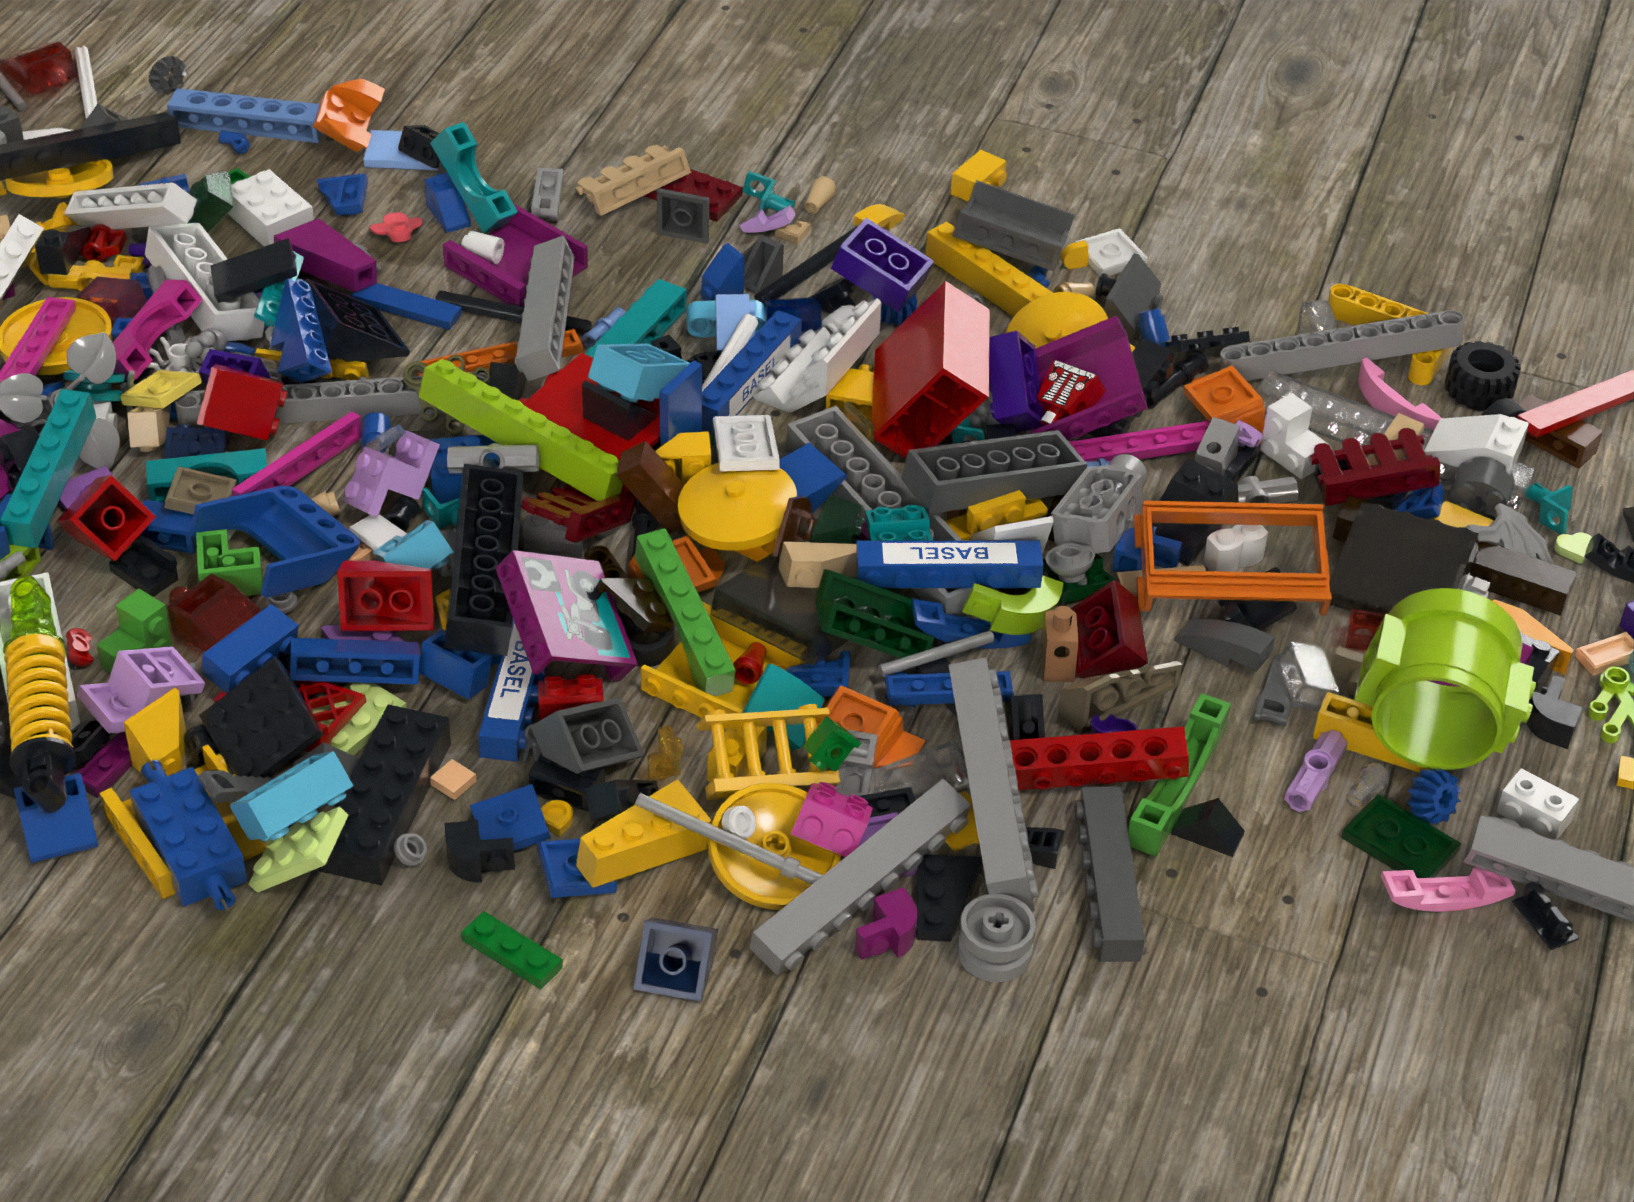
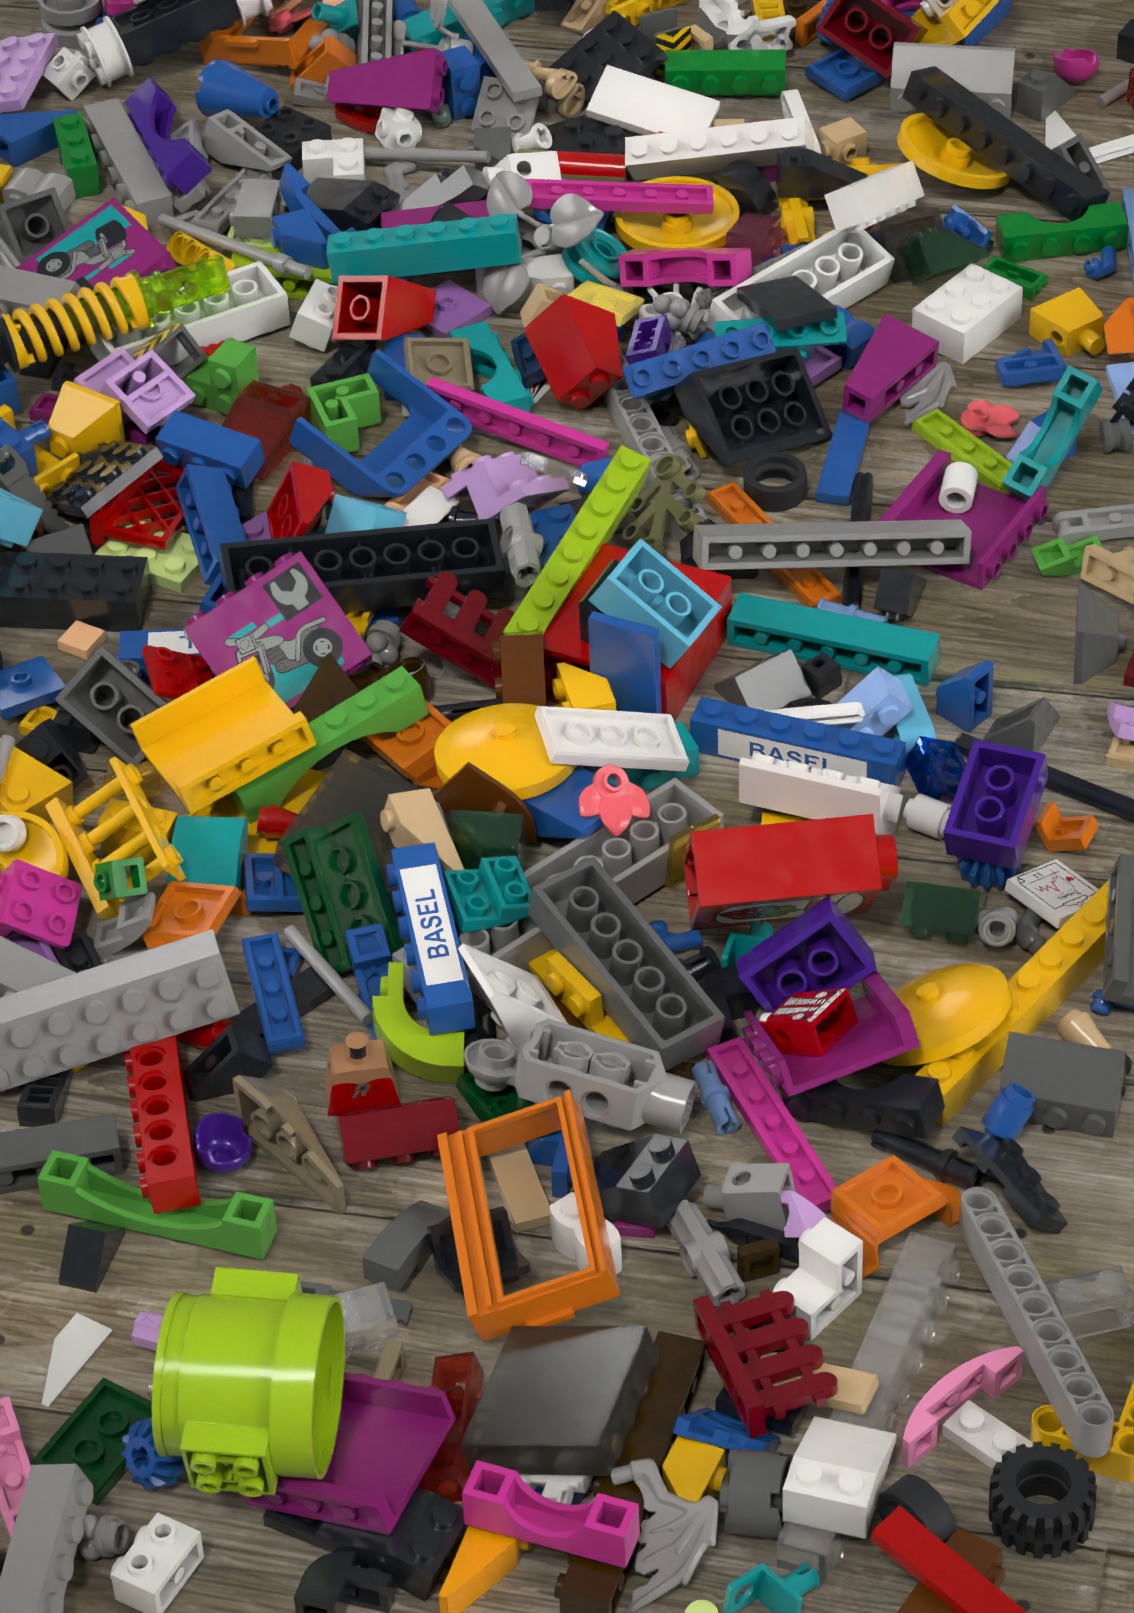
camera: 85 degrees right, 0 degrees up
none -> white sticker [41,1313,112,1407]
none -> dark grey piece [130,323,207,379]
none -> yellow panel [130,656,317,814]
none -> white brick [289,279,337,352]
none -> dark pink arch [462,1460,640,1568]
none -> coral plate [579,765,650,837]
none -> black brick [710,160,777,218]
none -> dark brown tile [737,1236,780,1282]
none -> black tyre [743,452,807,512]
none -> black slope [873,568,926,622]
none -> lime tile [912,408,1013,493]
none -> white plate [942,1400,1033,1469]
none -> green arch [995,202,1128,262]
none -> white tile [1004,859,1099,929]
none -> yellow torso [1029,288,1105,356]
none -> bright green slope [1030,535,1103,576]

